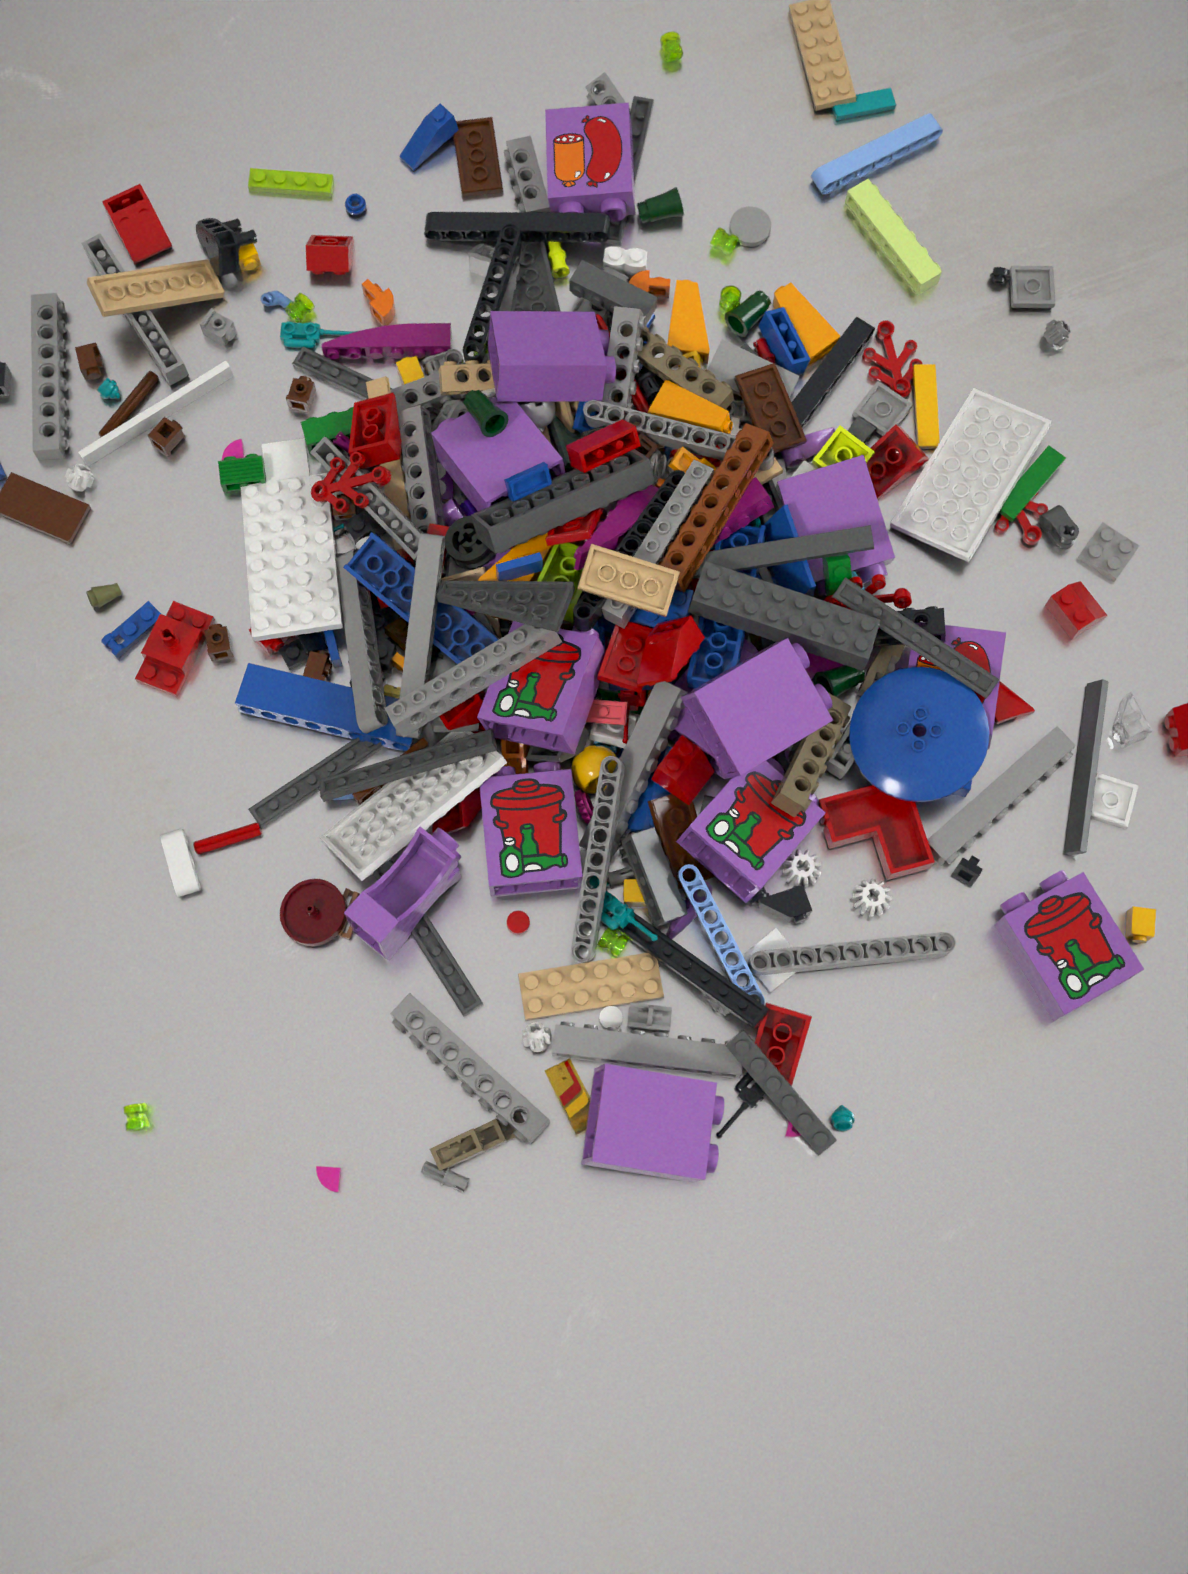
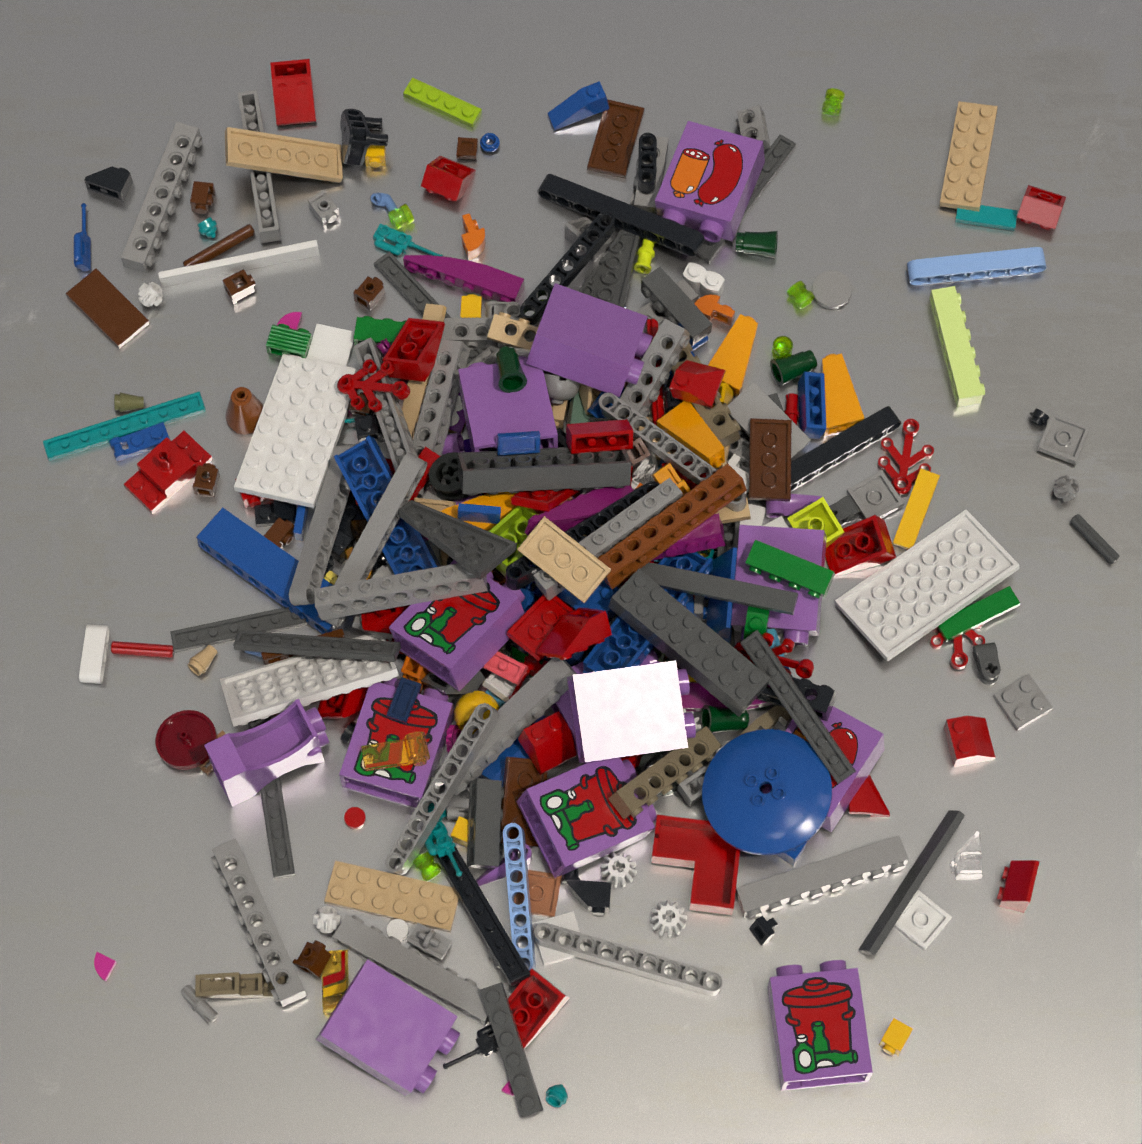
camera: 25 degrees right, 5 degrees down
none -> teal tile [43,391,206,461]
none -> tan cone [187,645,218,676]
none -> dark orange cone [225,387,264,435]
none -> reddish brown brick [292,940,332,977]
none -> black tile [340,722,356,743]
none -> clear yellow door [361,732,430,772]
none -> dark blue tile [386,677,422,725]
none -> reddish brown plate [456,137,478,160]
none -> nougat tile [514,870,562,918]
none -> black beam [638,132,657,193]
none -> red slope [669,360,726,408]
none -> green brick [745,540,835,599]
none -> slope [1017,185,1066,230]
none -> dark grey axle [1070,514,1120,564]

